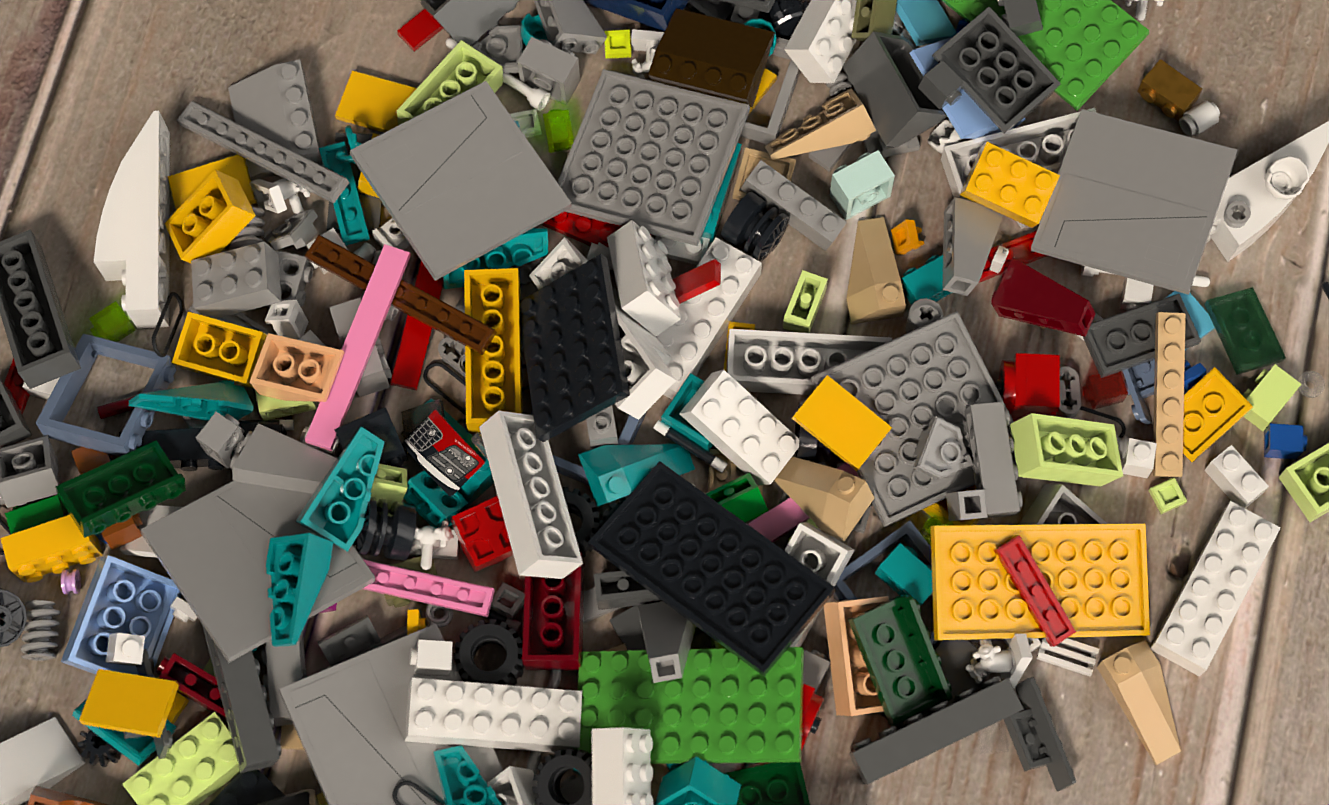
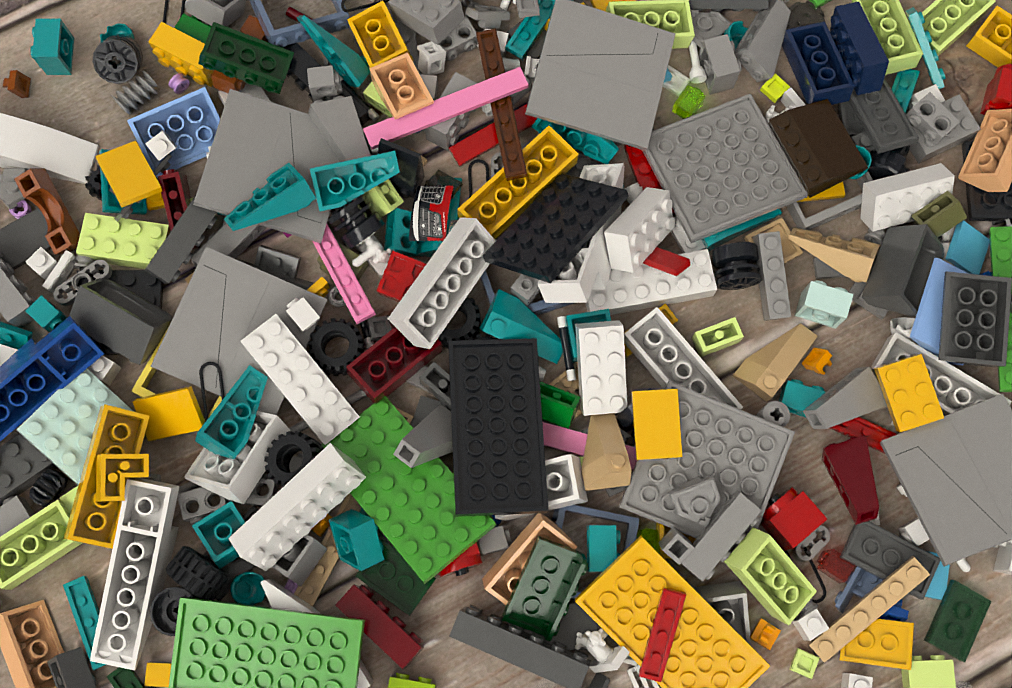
camera: 45 degrees right, 5 degrees up
dark grey brick [918,60,965,110] -> none
white tile [990,246,1009,273] -> none
none -> light orange tile [750,618,781,650]

